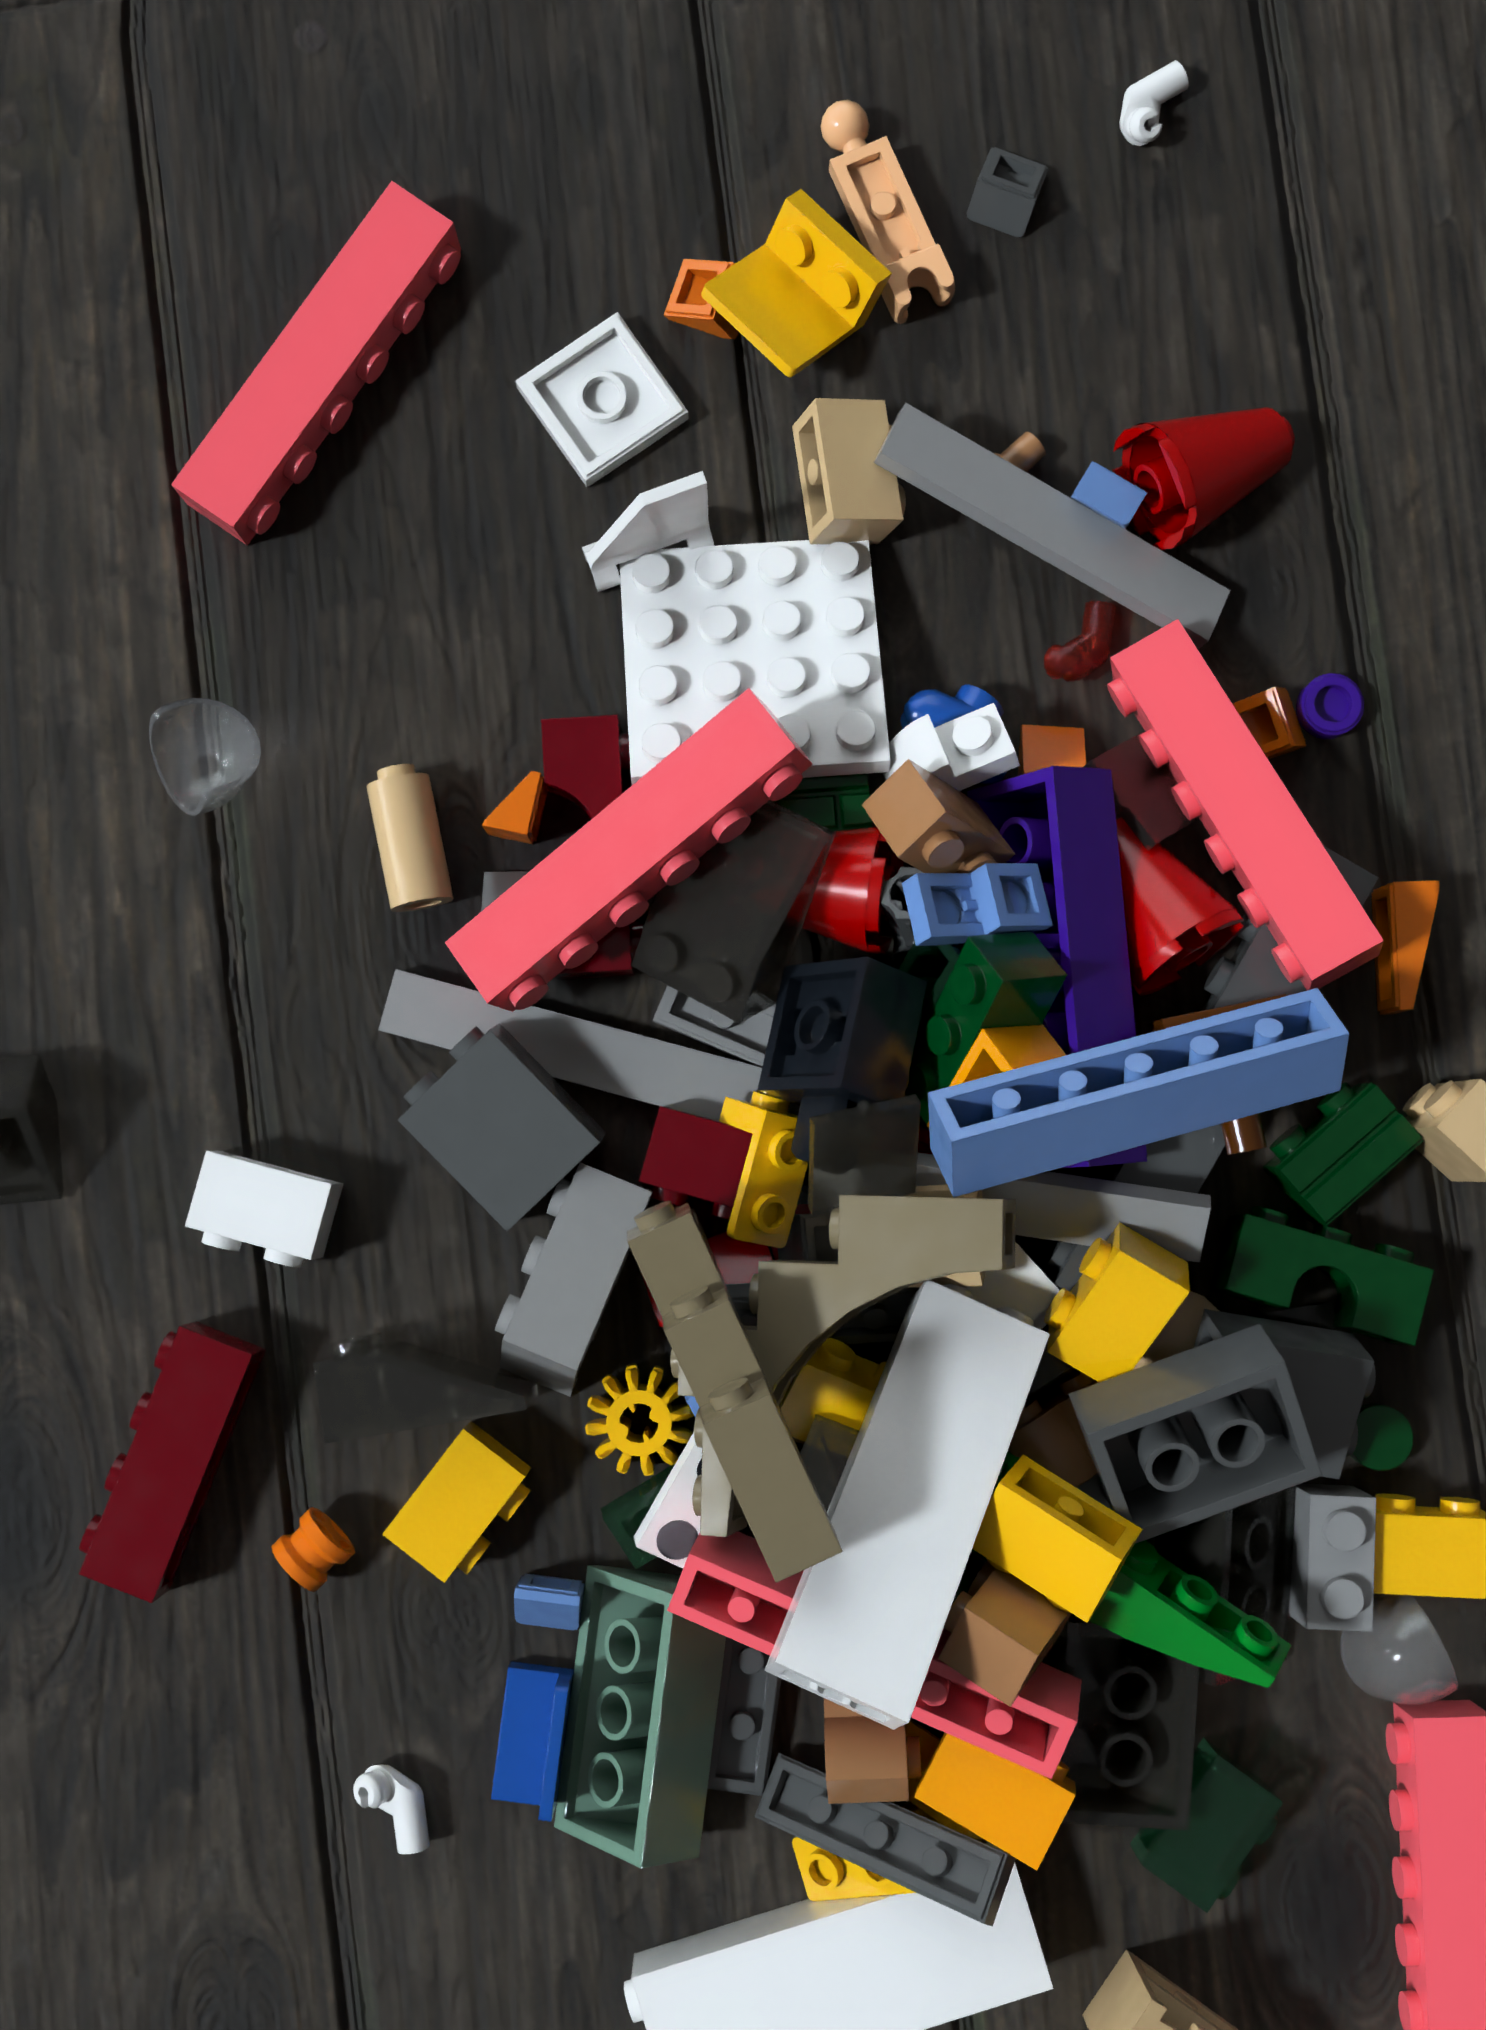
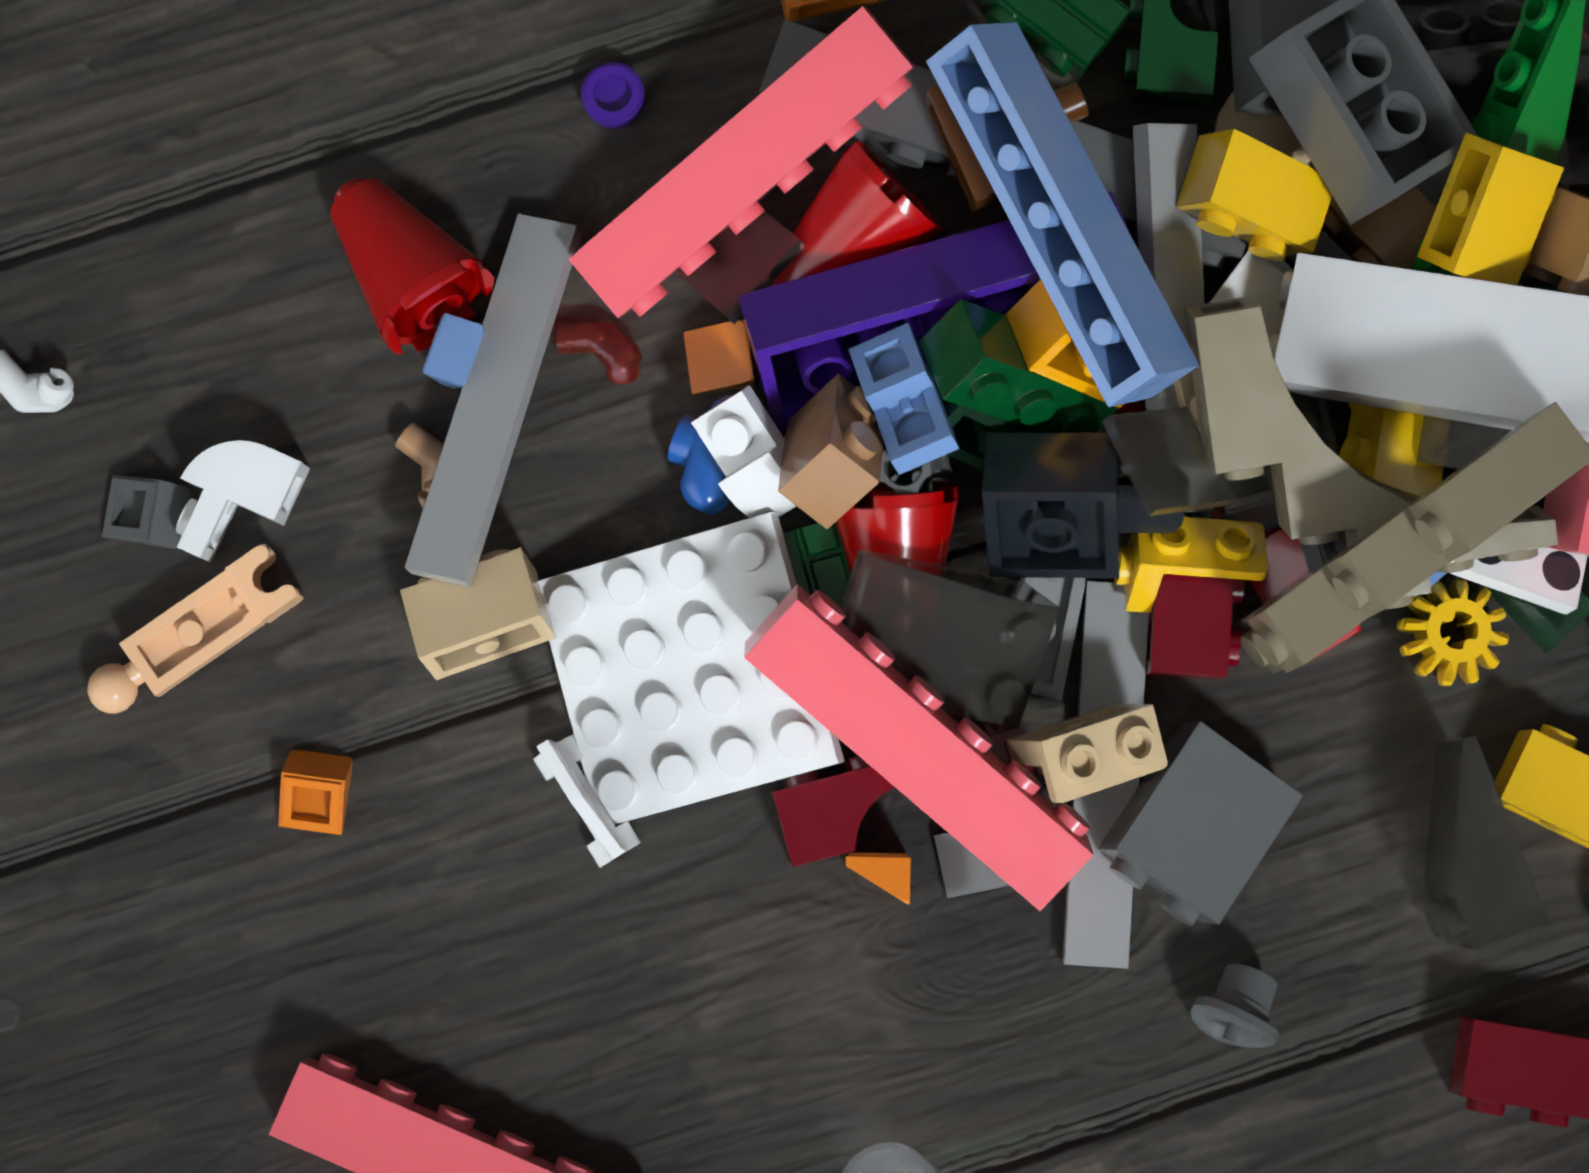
camera: 100 degrees left, 0 degrees up
white brick [185,1151,343,1268] -> none
tan brick [366,764,454,912] -> none
light grey wedge [495,1163,652,1397] -> none
white tile [515,312,689,488] -> none
yellow bracket [701,189,892,377] -> none
orange slope [1232,687,1306,759] -> none
none -> white brick [176,440,310,563]
none -> tan bracket [1005,704,1168,803]
none -> dark grey piece [1190,964,1279,1048]

